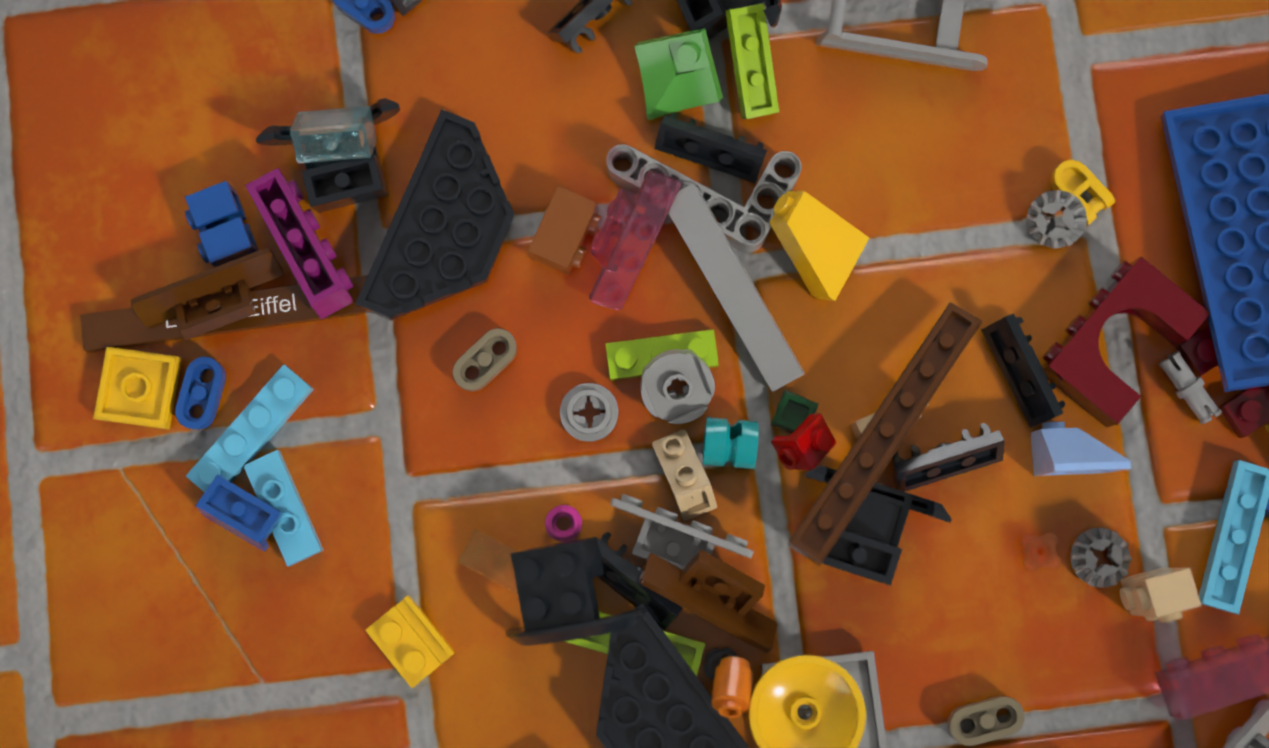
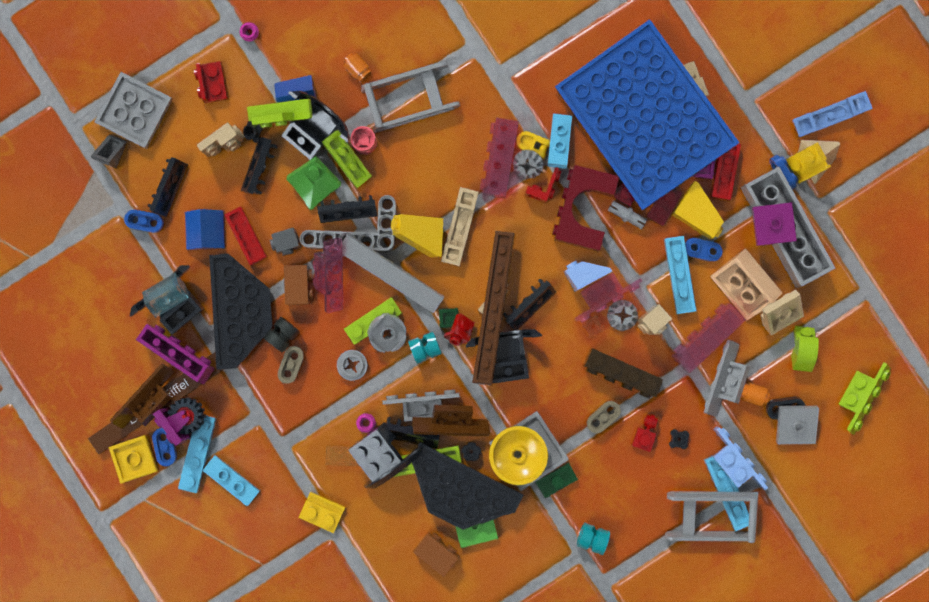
camera: 25 degrees left, 5 degrees up
blue piece [185,181,259,267] -> none
blue panel [196,474,283,552] -> none
tan bracket [652,430,718,521] -> none
orange brick [711,656,753,718] -> none
black plate [981,313,1065,428] -> none
none -> plate [153,398,206,446]
none -> blue slope [185,209,225,250]
none -> red plate [224,206,268,266]
none -> pearl dark grey wheel [264,317,300,353]
none -> dark grey brick [270,228,301,256]
none -> coral wheel [350,126,377,155]
none -> tan slope [441,187,479,266]
none -> clear pink brick [480,117,519,199]
none -> red bracket [525,167,562,203]
none -> medium azure plate [547,113,572,169]
none -> clear pink bracket [574,272,642,323]
none -> dark brown brick [583,348,664,399]

